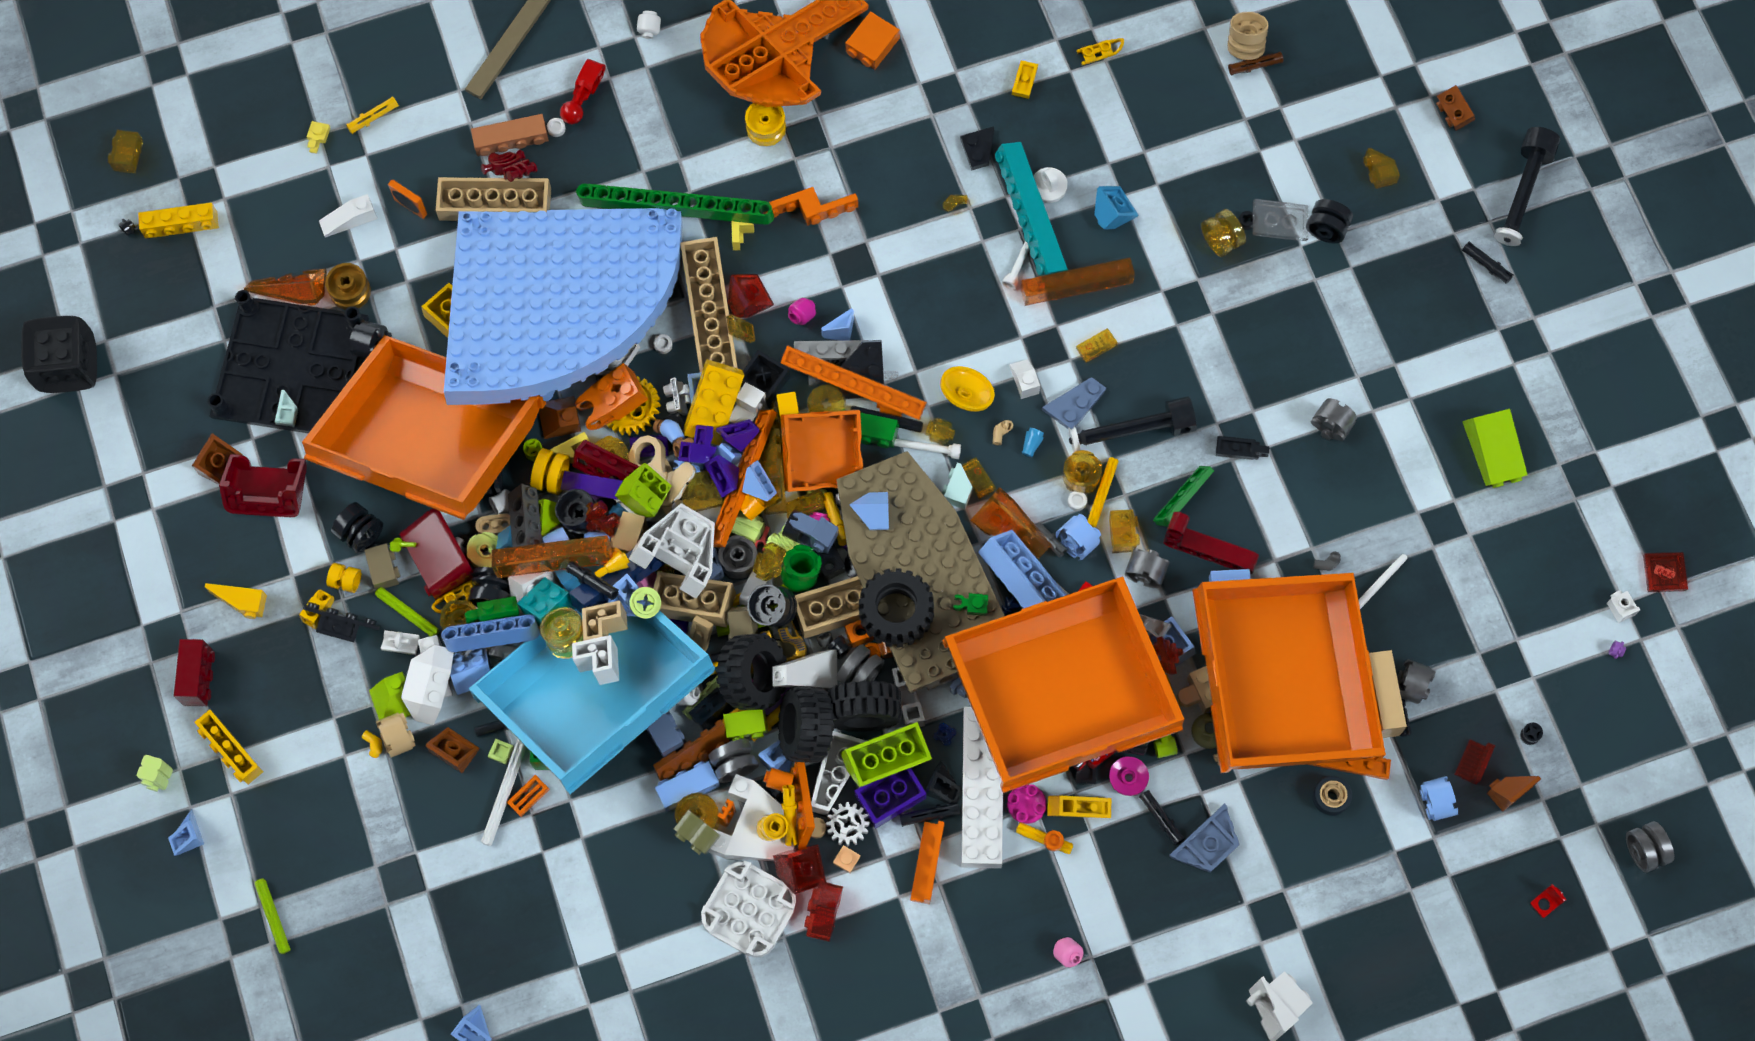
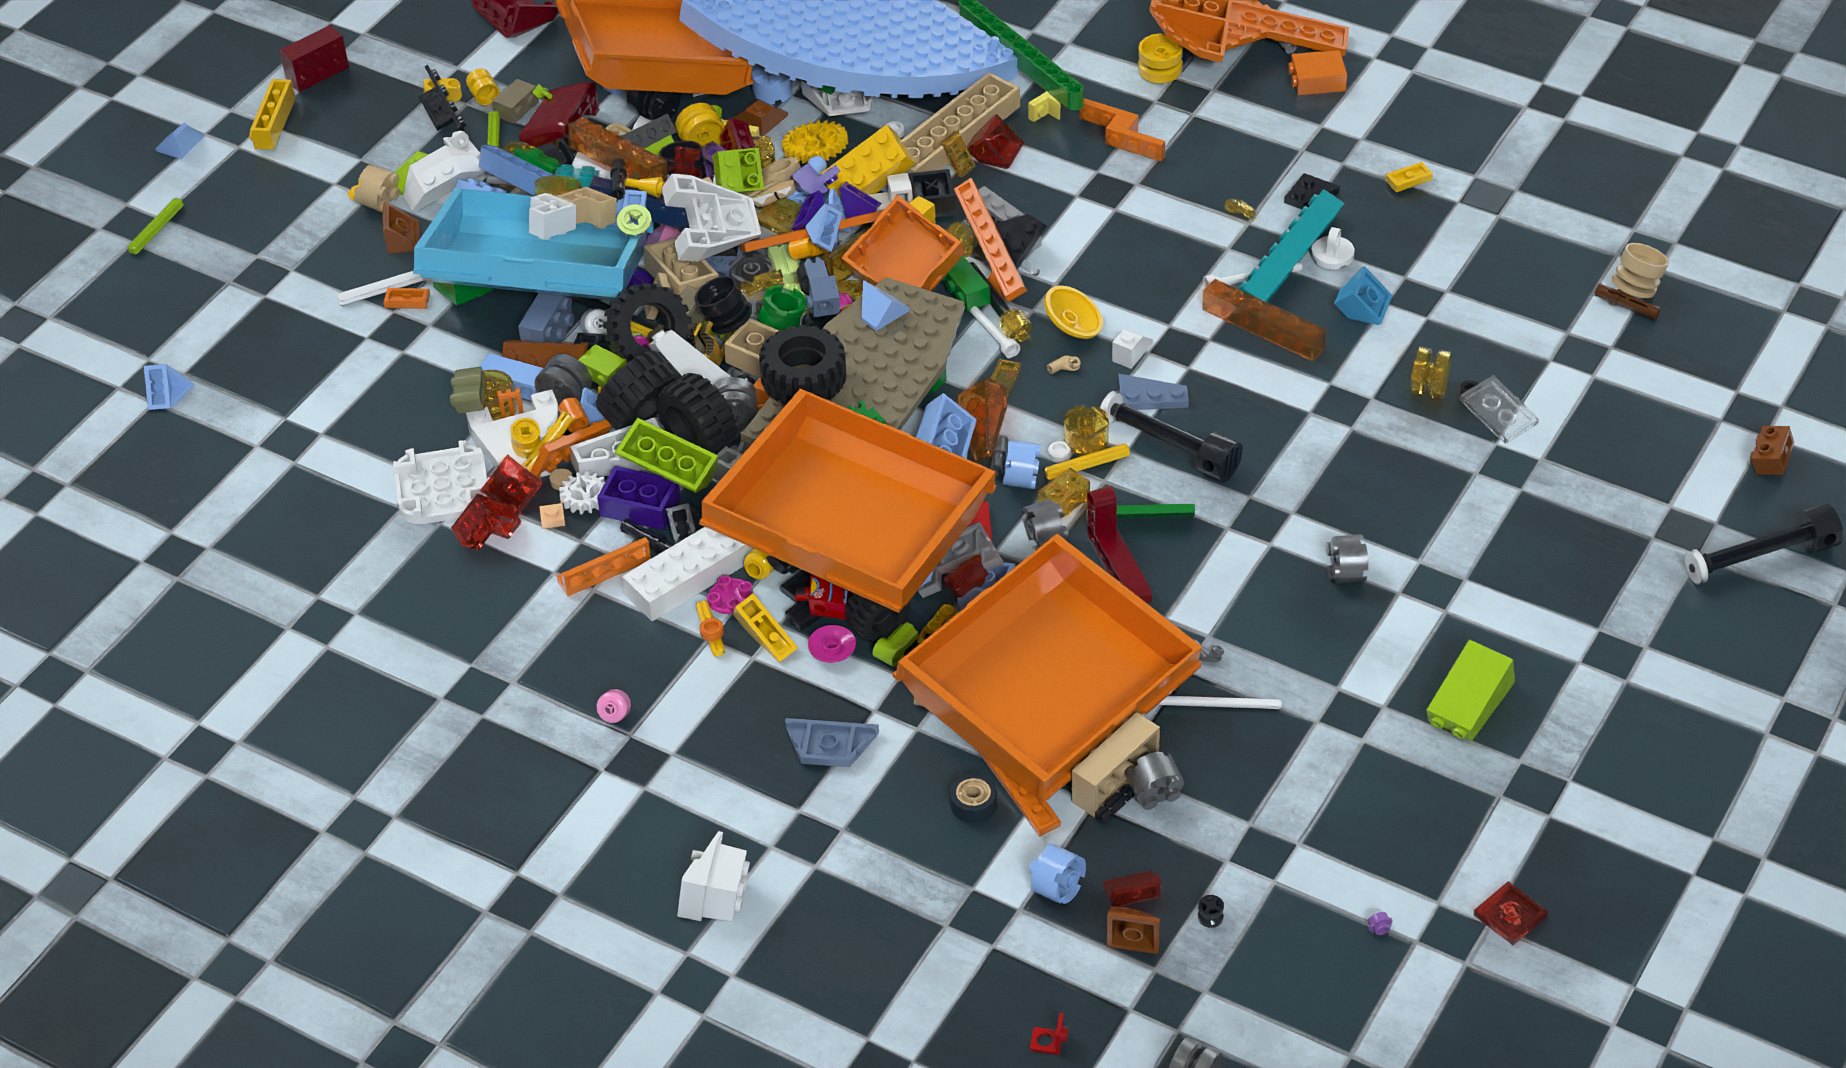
camera: 50 degrees right, 25 degrees down
yellowish green brick [137,755,173,792] -> none
yellow slope [205,583,267,619] -> none
black wheel [331,502,384,554] -> none
orange brick [575,363,649,430] -> none
dark pink head [788,297,816,325] -> none
light blue slope [821,308,854,341] -> none
light aqua slope [942,462,972,510] -> none
dark azure cone [1022,428,1044,457] -> none
clear yellow tile [1076,328,1118,363] -> none
yellow piece [1077,38,1124,65] -> none
black pin [1139,790,1185,845] -> none
black hinge [1215,436,1270,460] -> none
black wheel [1306,199,1353,243] -> none
clear yellow slope [1363,148,1400,189] -> none
black pin [1462,241,1514,284] -> none
white brick [1607,590,1640,623] -> none

